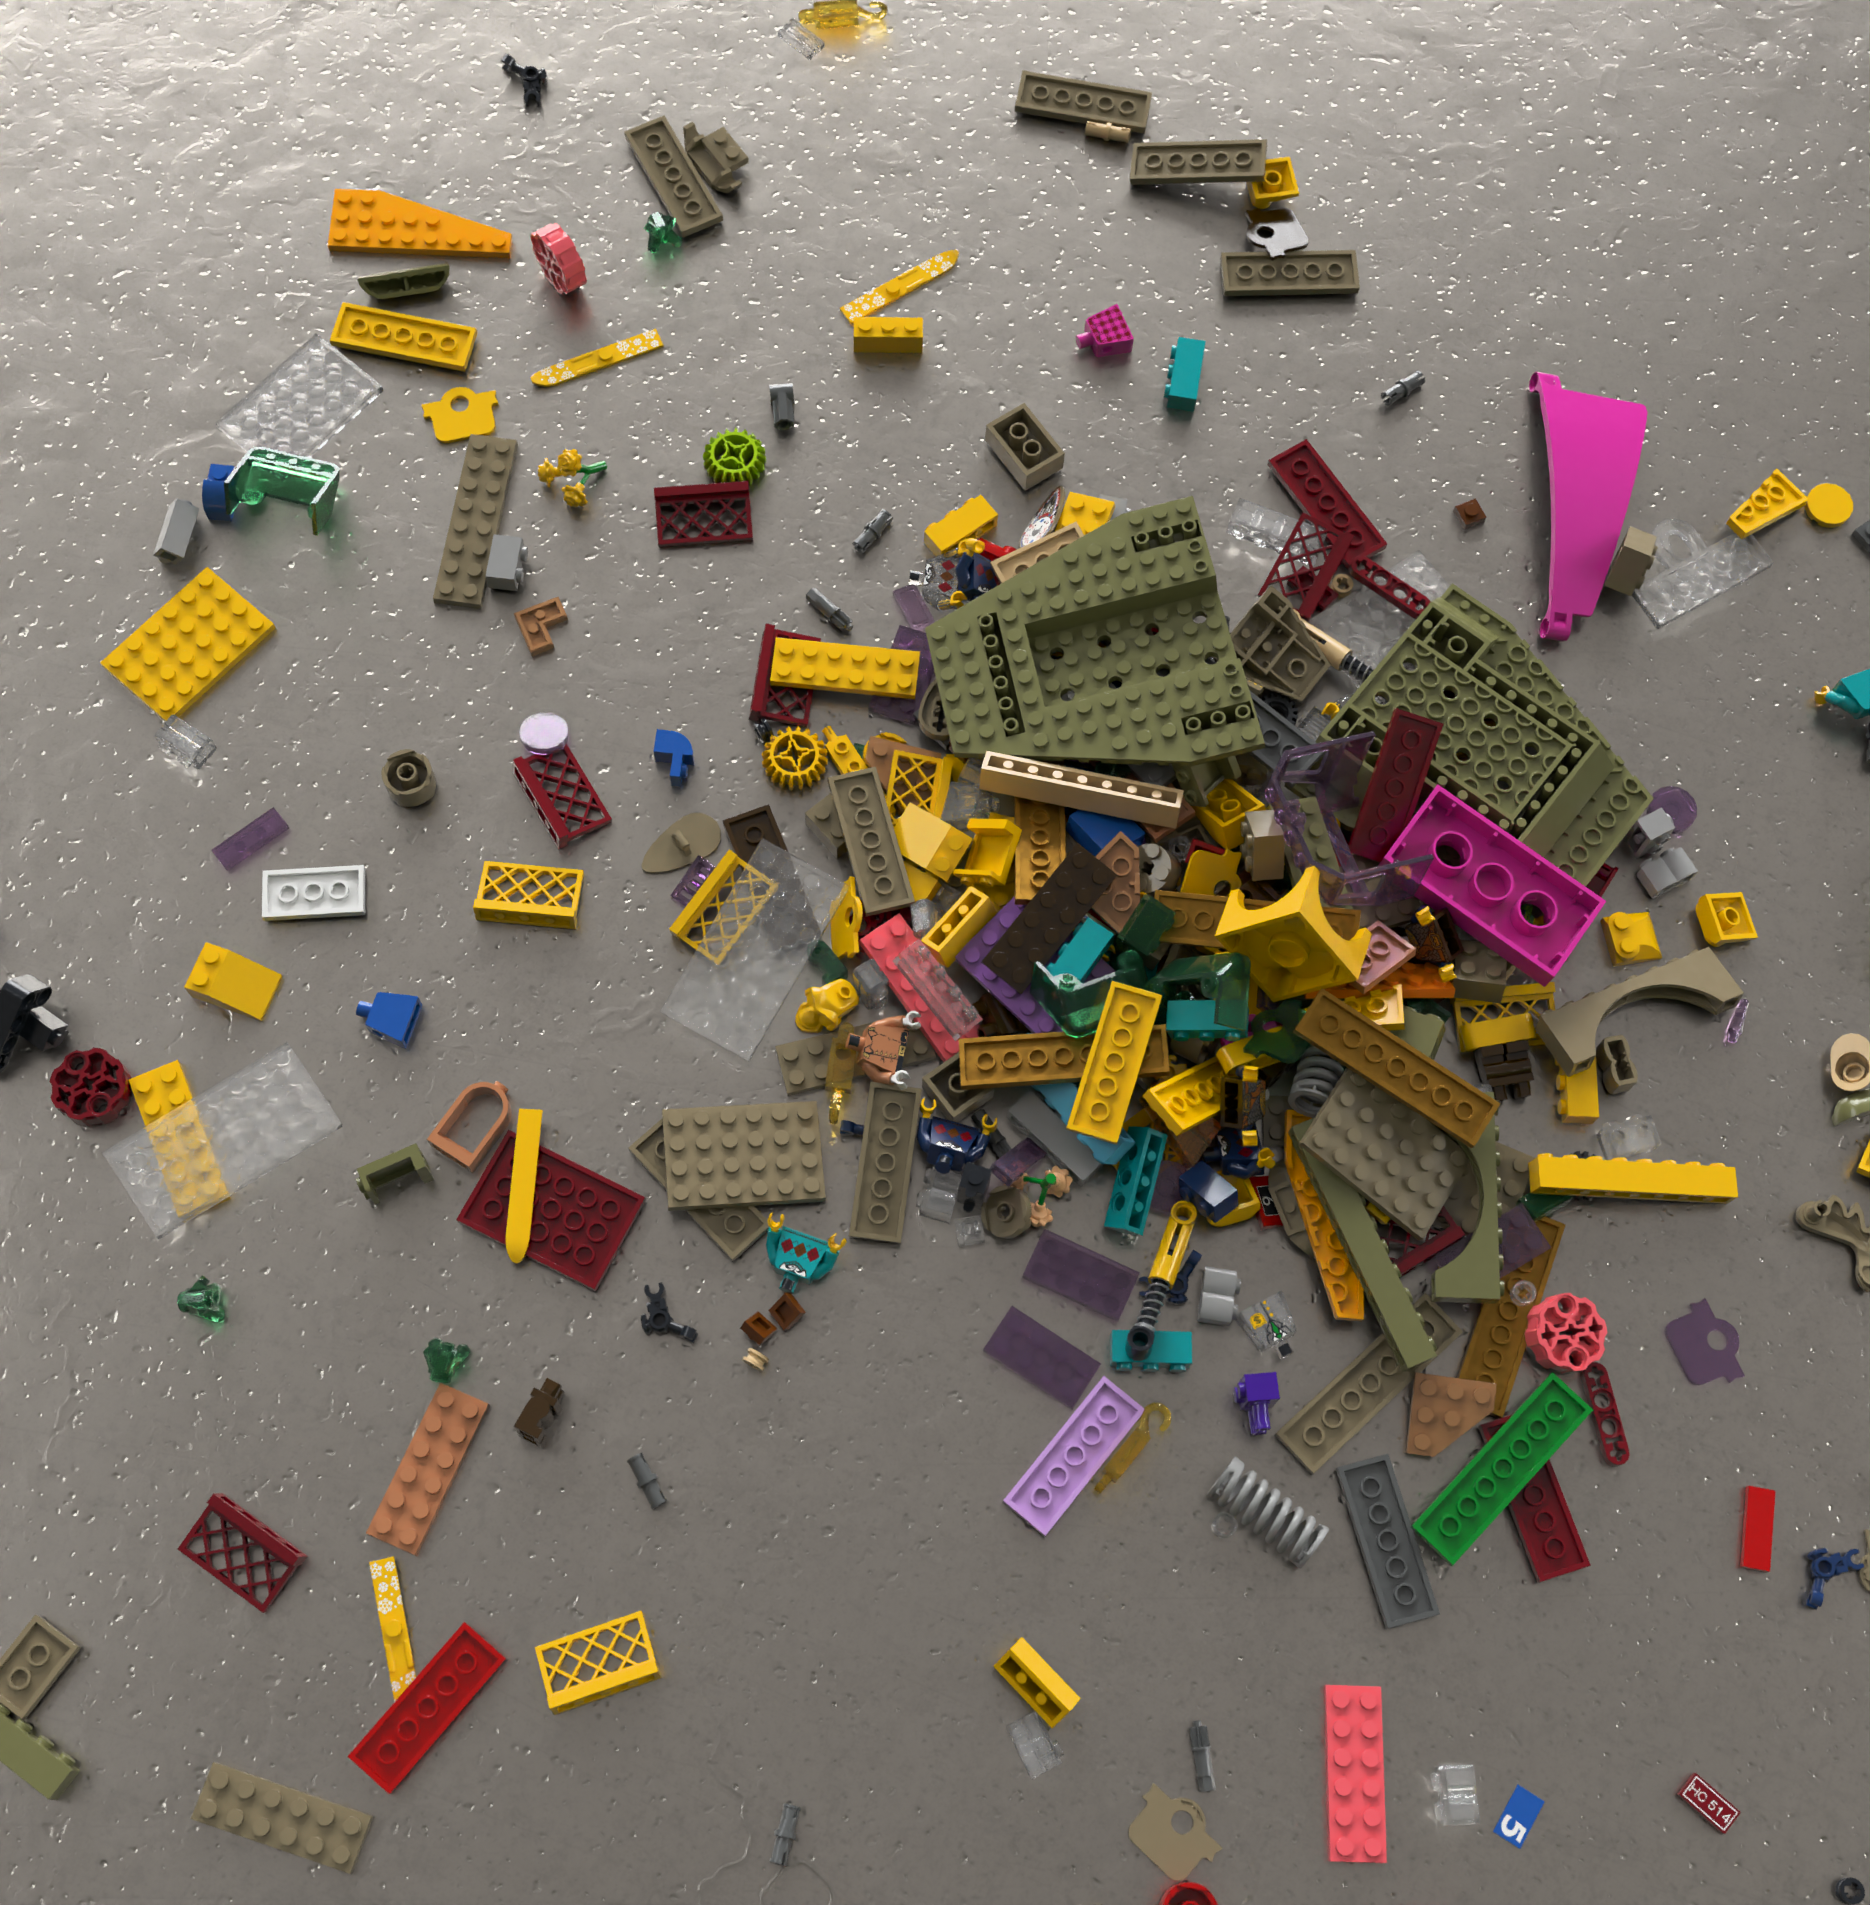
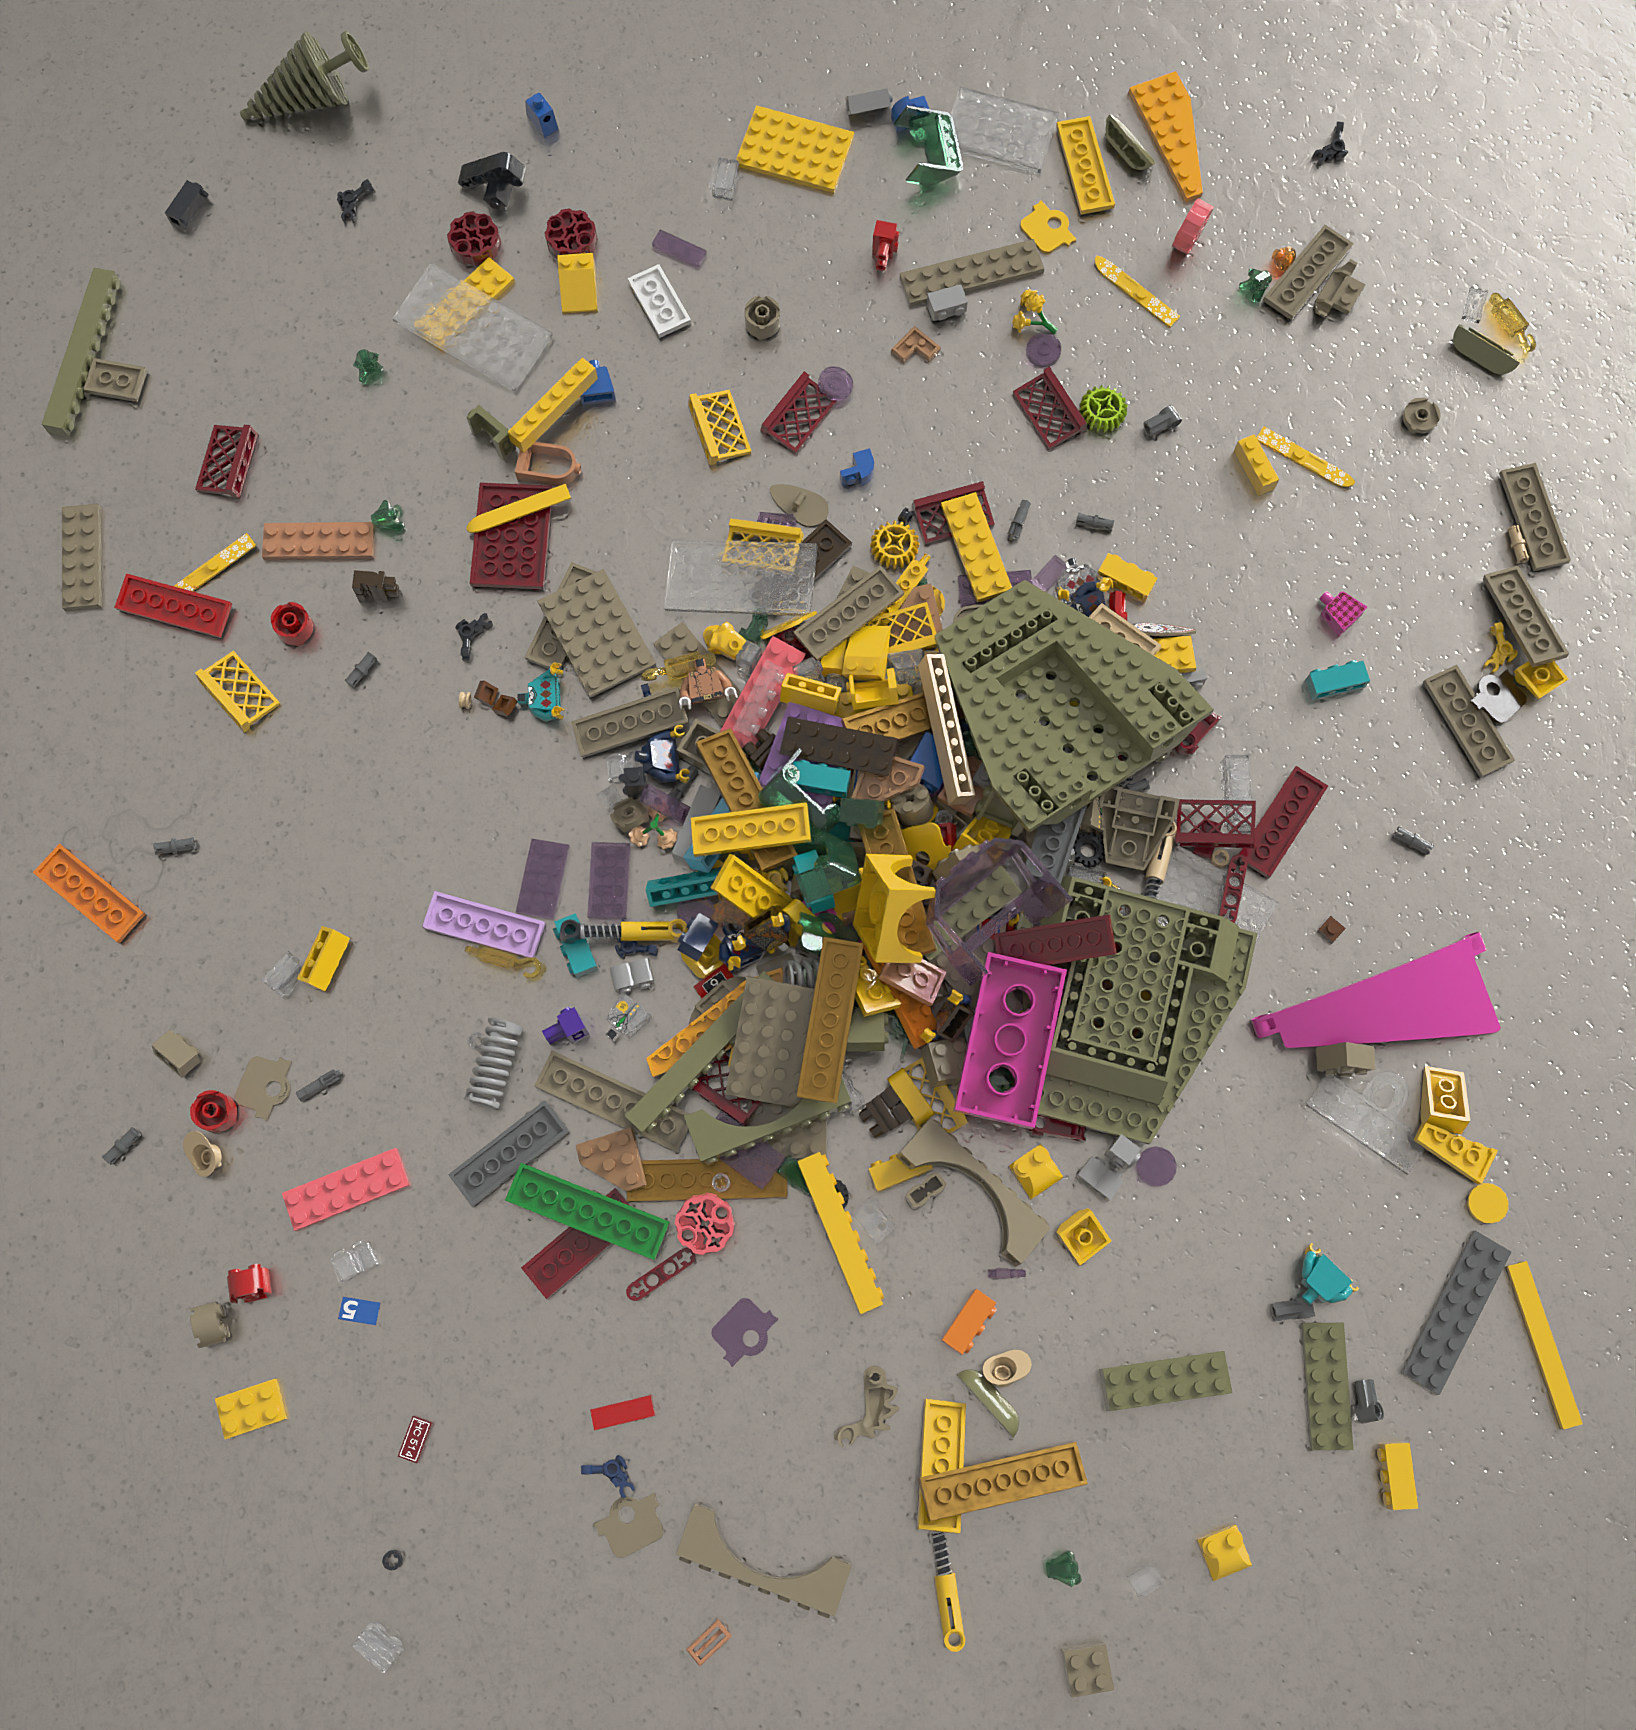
camera: 70 degrees right, 5 degrees up
dark tan brick [985,403,1065,490] -> none
none -> red brick [270,602,314,646]
none -> yellow brick [508,357,598,452]
none -> dark red connector [544,208,598,259]
none -> red brick [872,220,900,271]
none -> orange brick [941,1289,997,1355]
none -> clear purple tile [1026,333,1061,367]
none -> clear orange brick [1272,247,1296,272]
none -> dark tan plate [1403,398,1441,433]
none -> yellow slope [1420,1066,1470,1134]
none -> olive brick [1453,324,1520,374]
none -> yellow piece [1483,622,1518,674]

